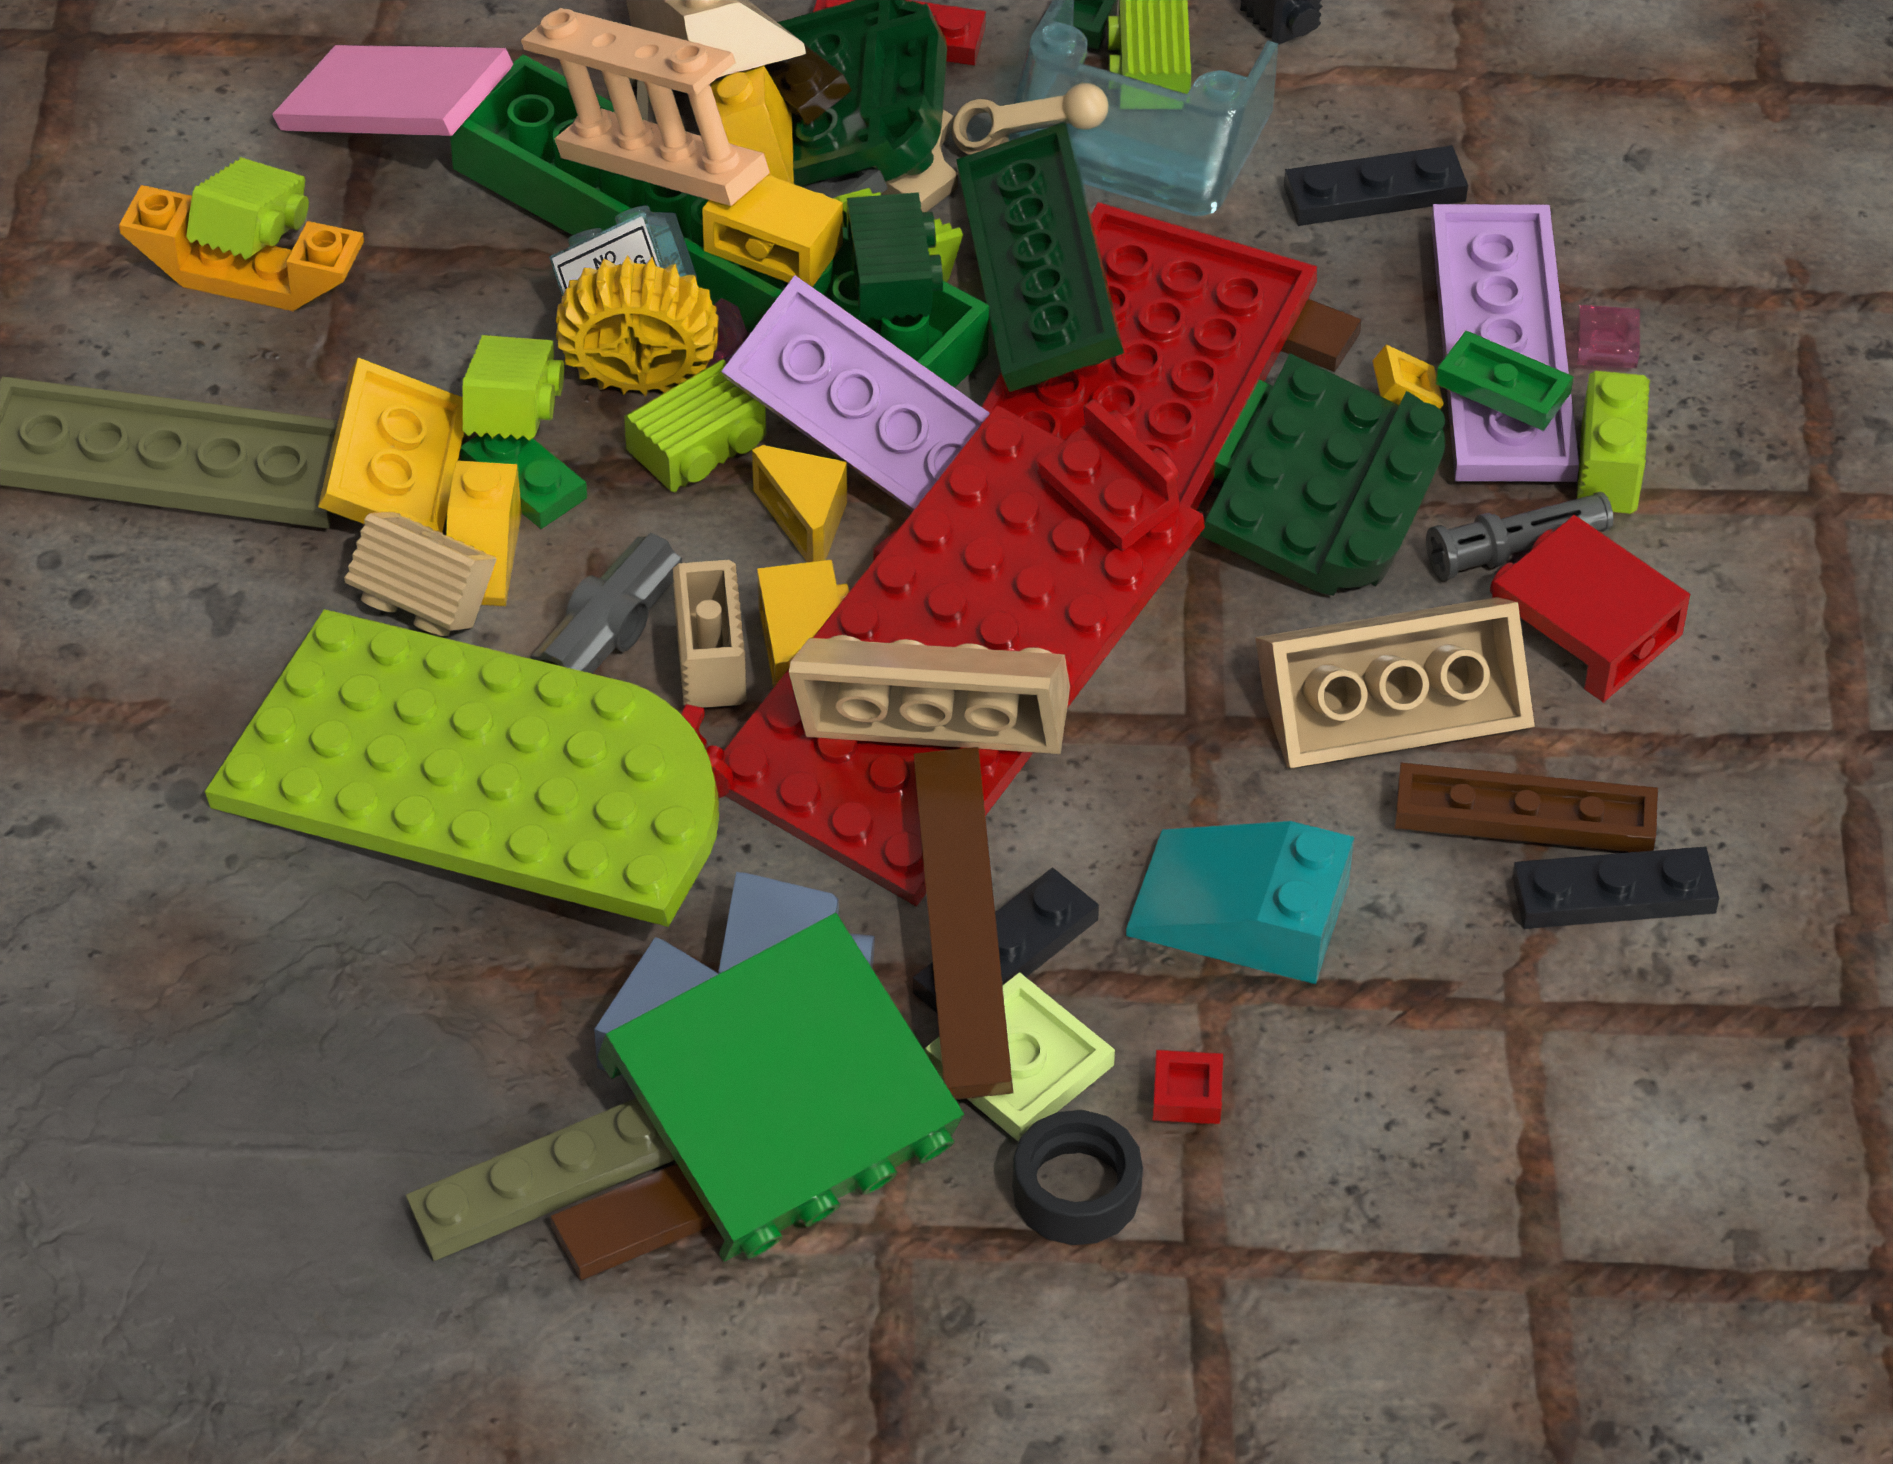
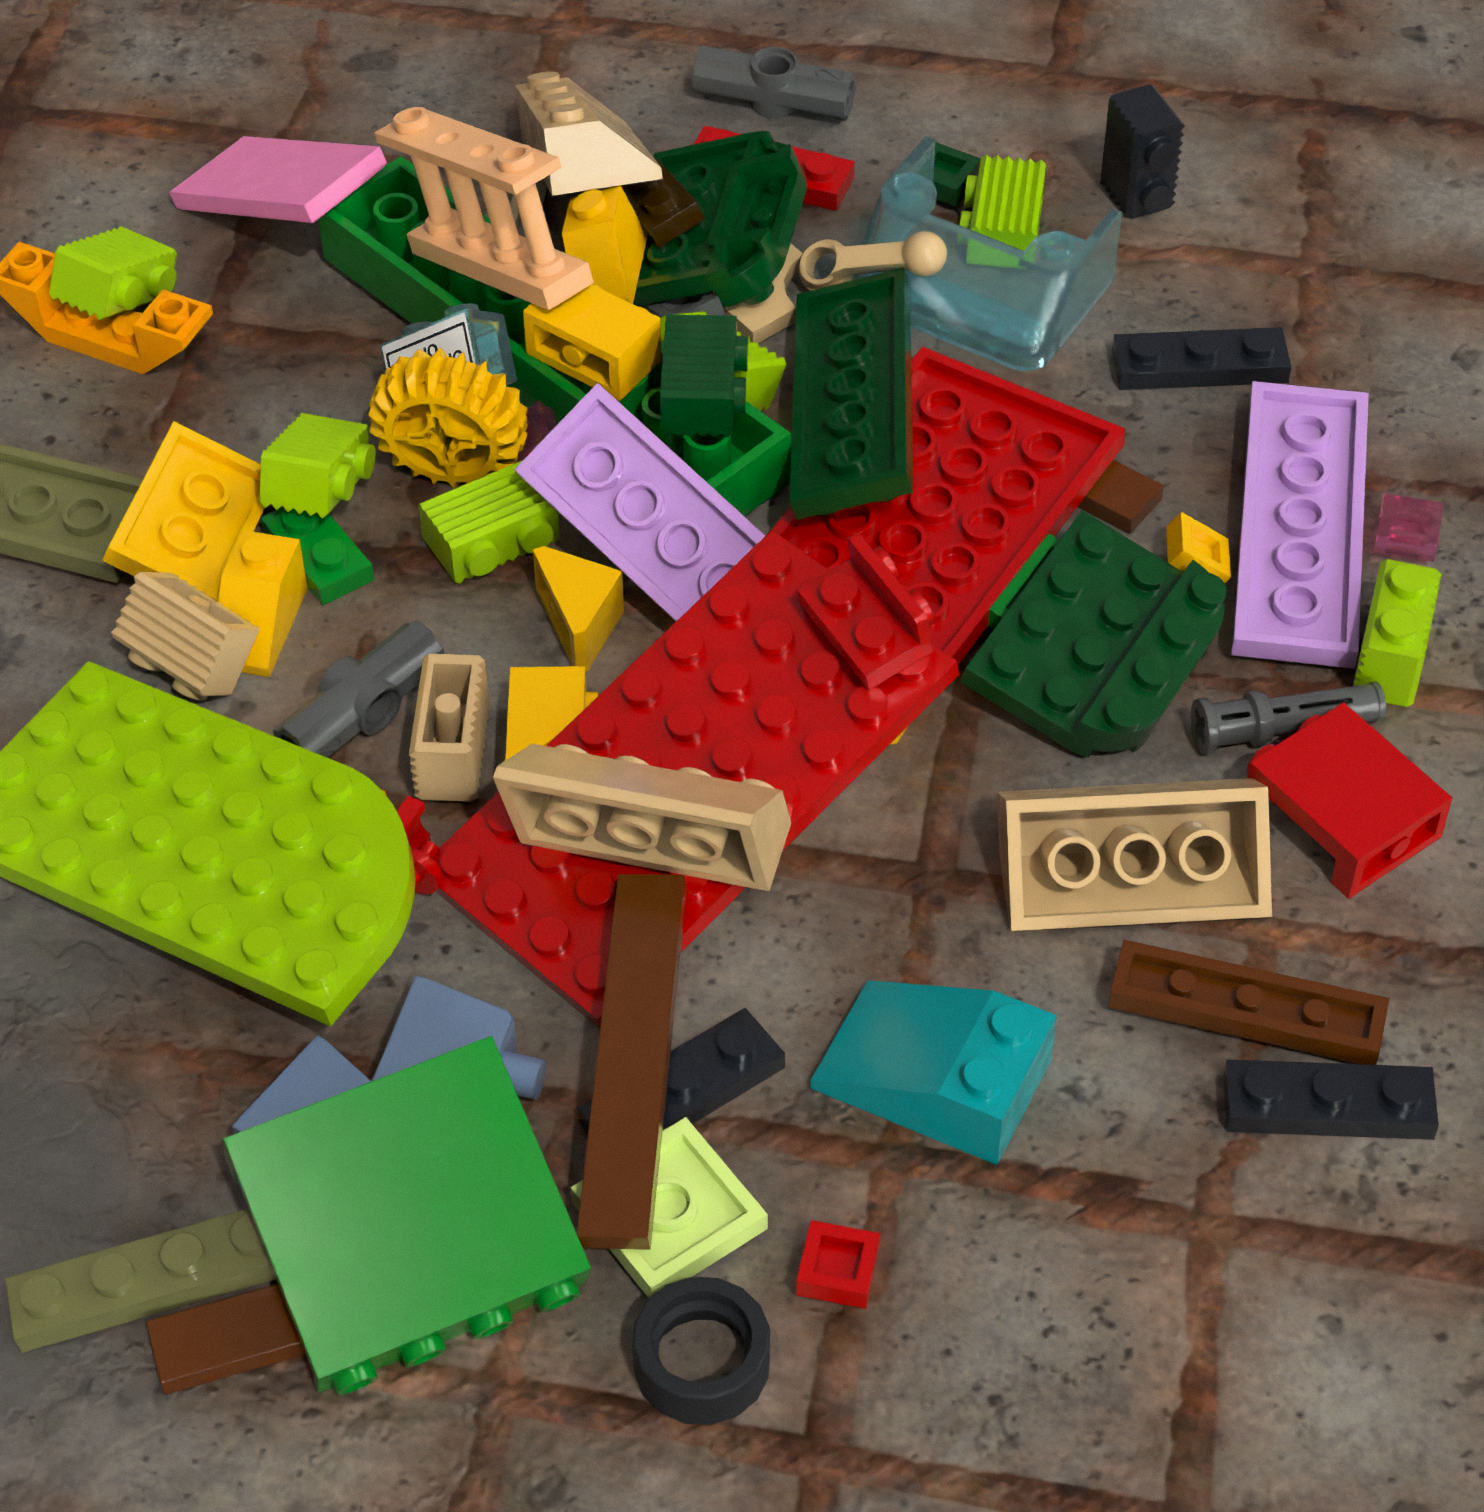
camera: 10 degrees right, 0 degrees up
green plate [1436,330,1574,431] -> none

